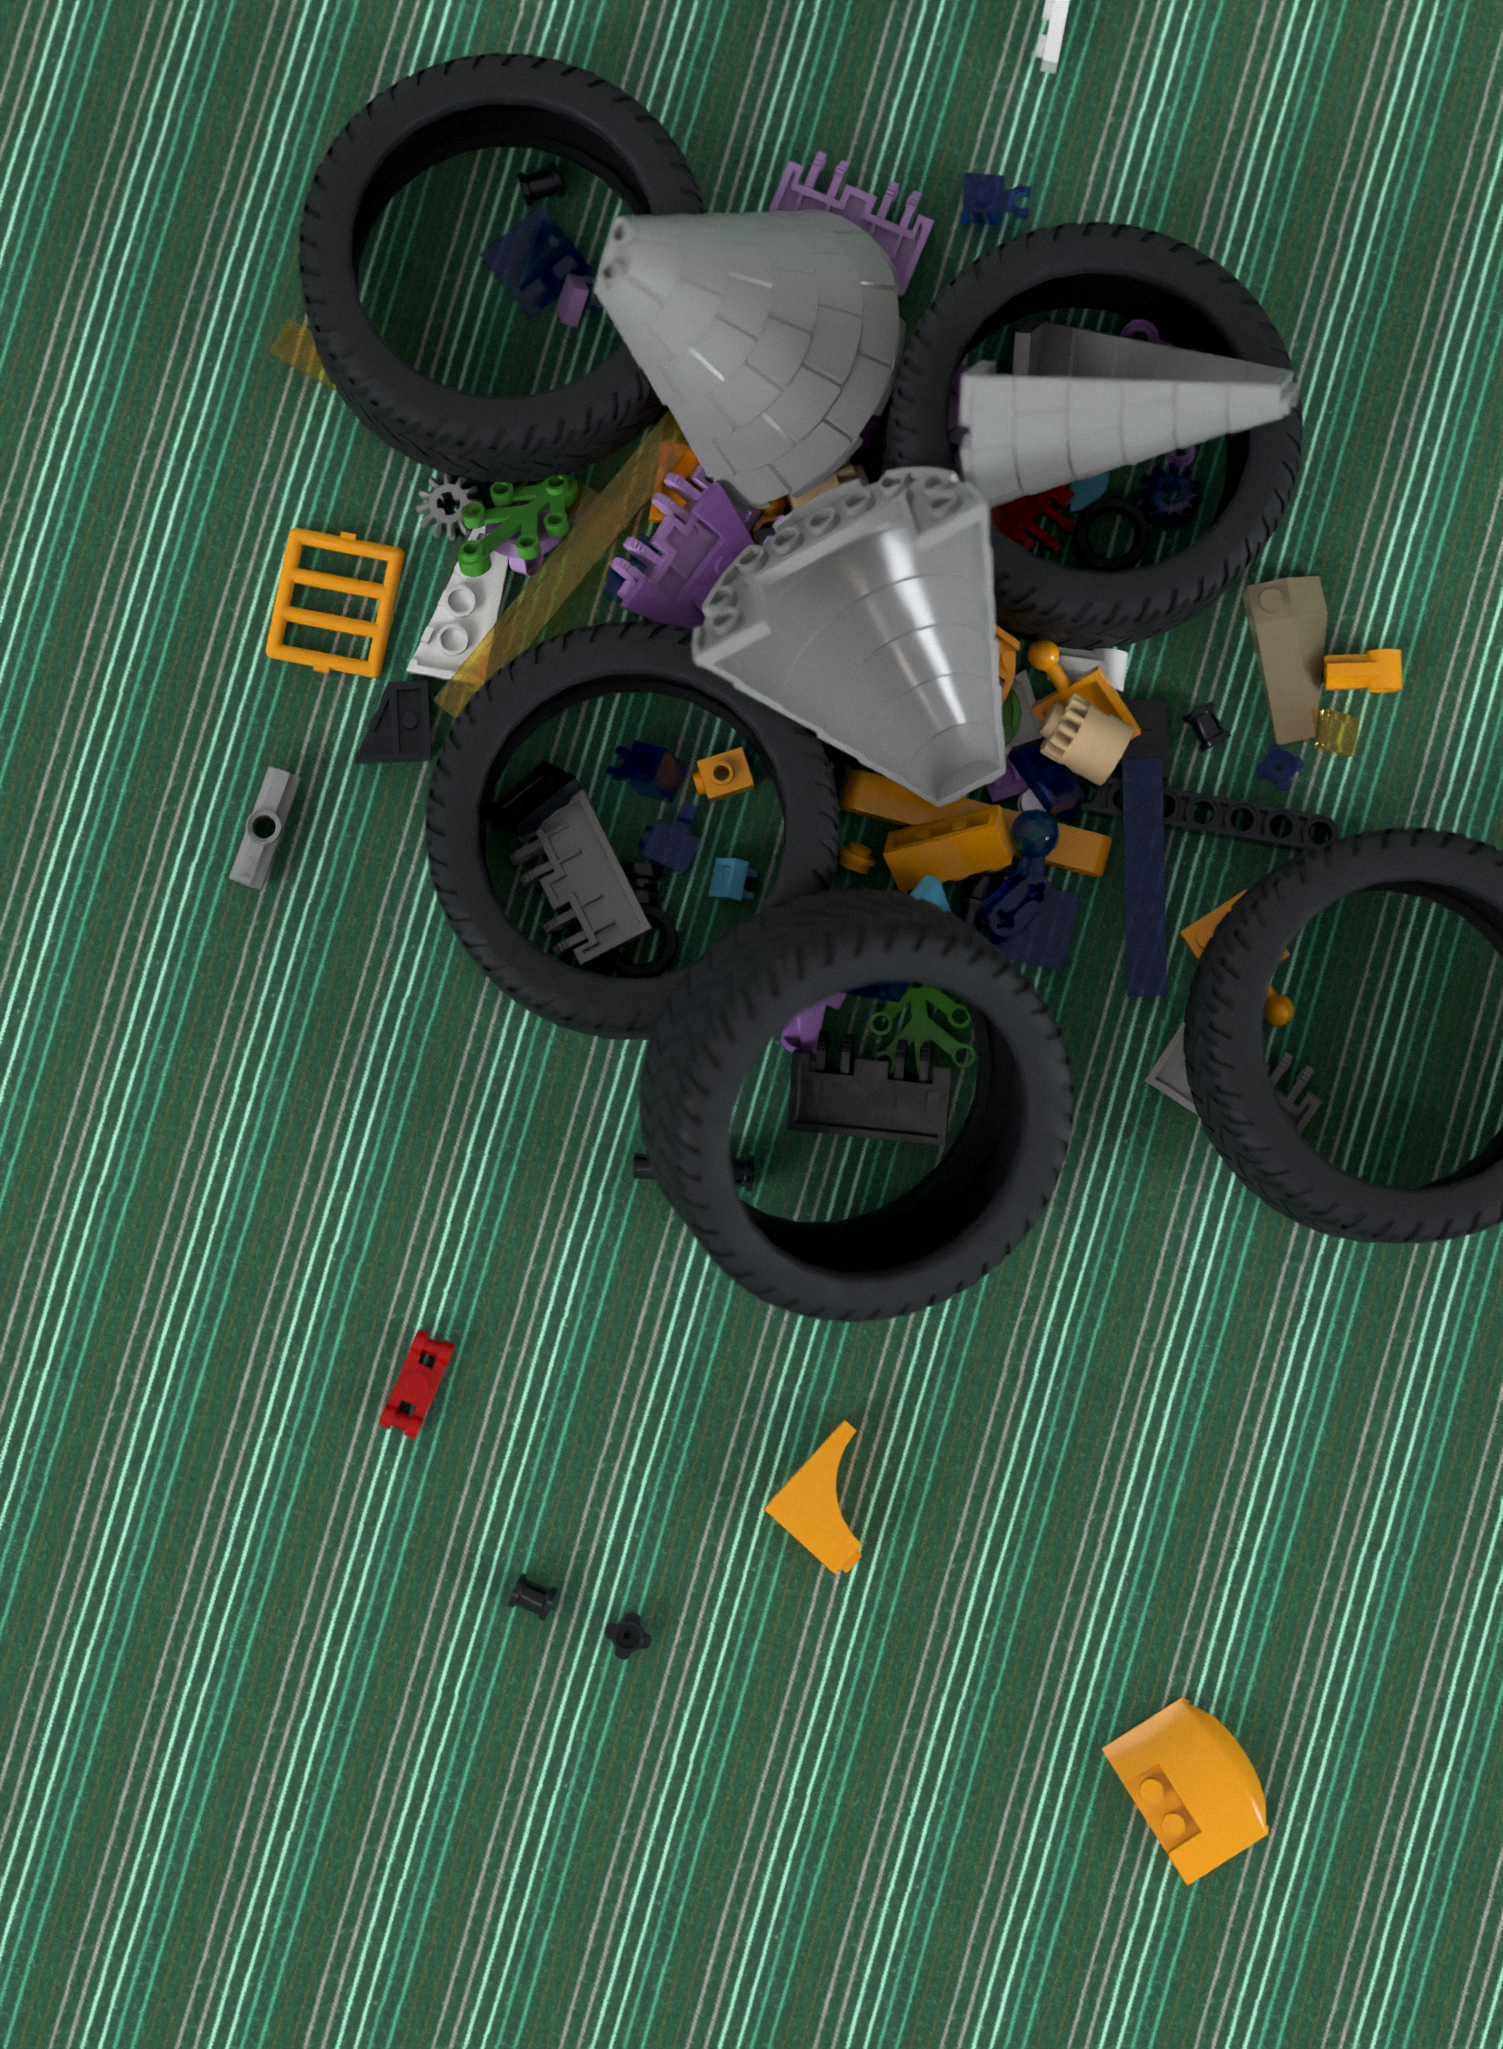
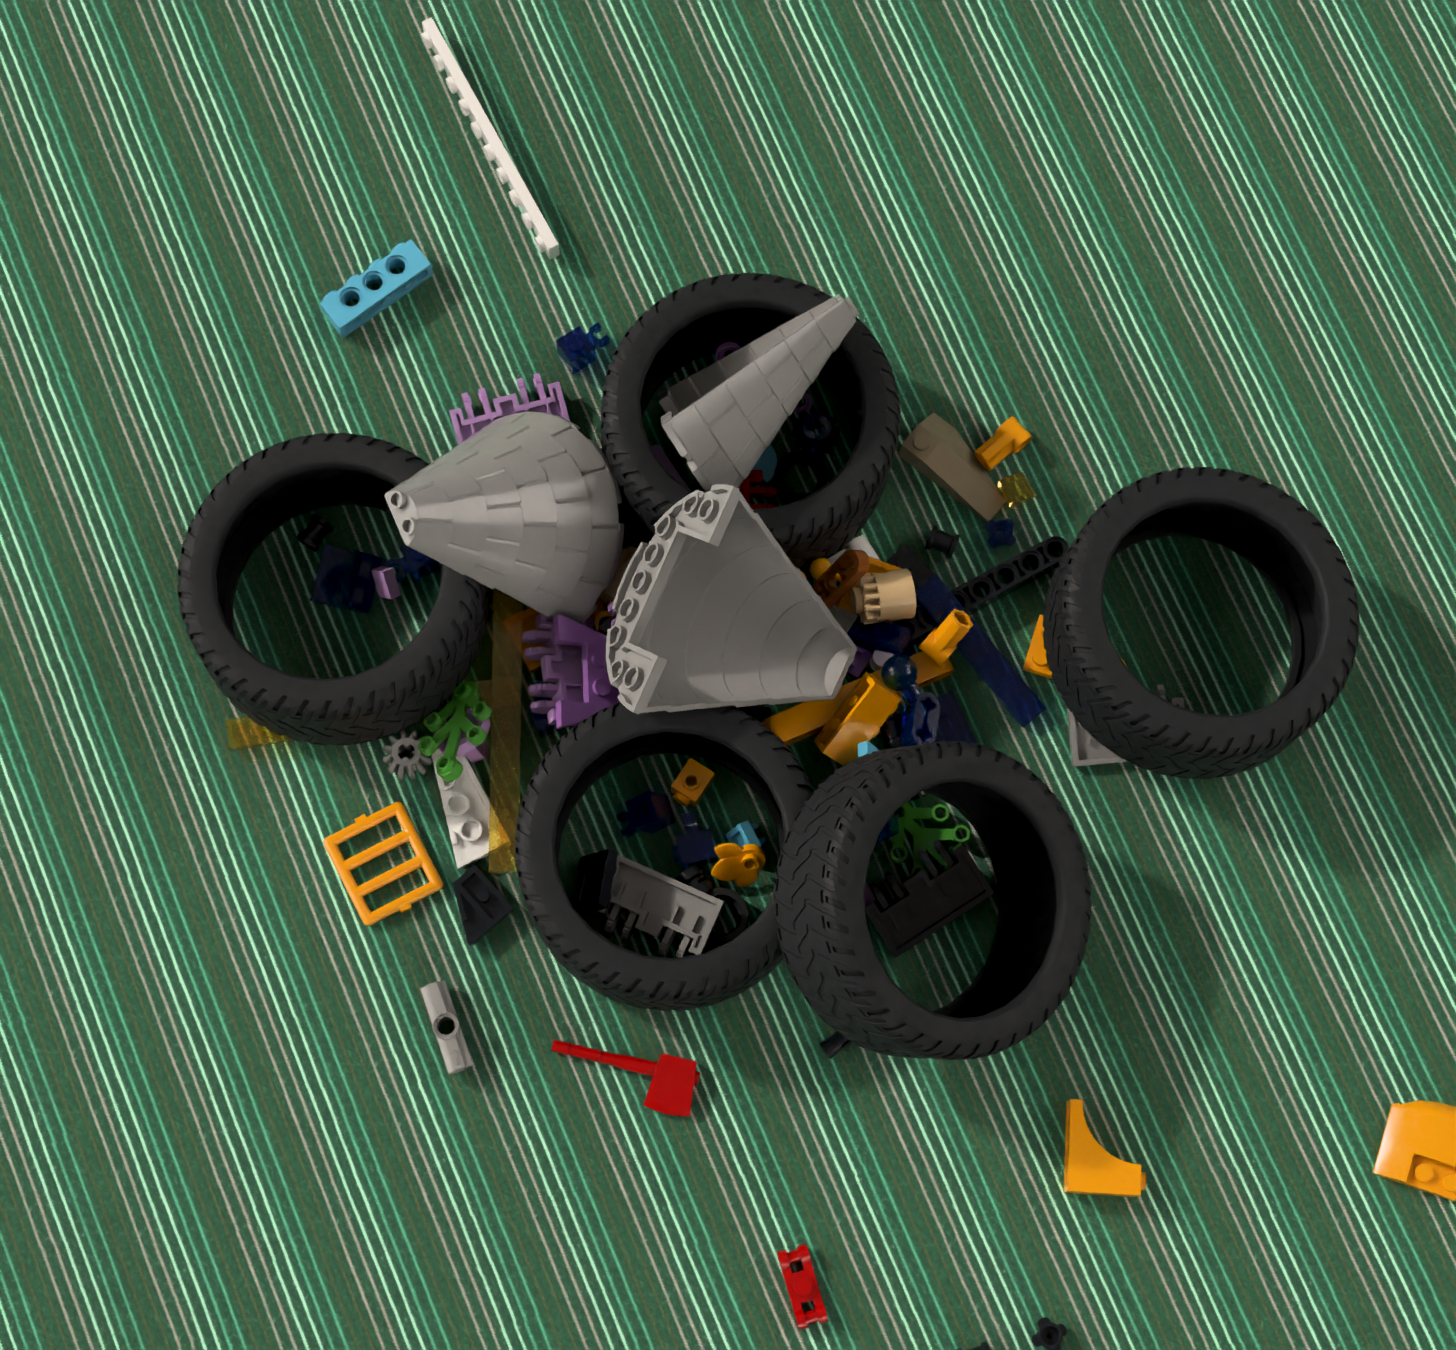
camera: 40 degrees left, 10 degrees down
light orange plate [838,841,877,874] -> none
none -> red piece [551,1039,700,1116]
none -> light orange plate [711,843,766,887]
none -> dark orange beam [811,550,869,609]
none -> light orange piece [919,609,973,666]

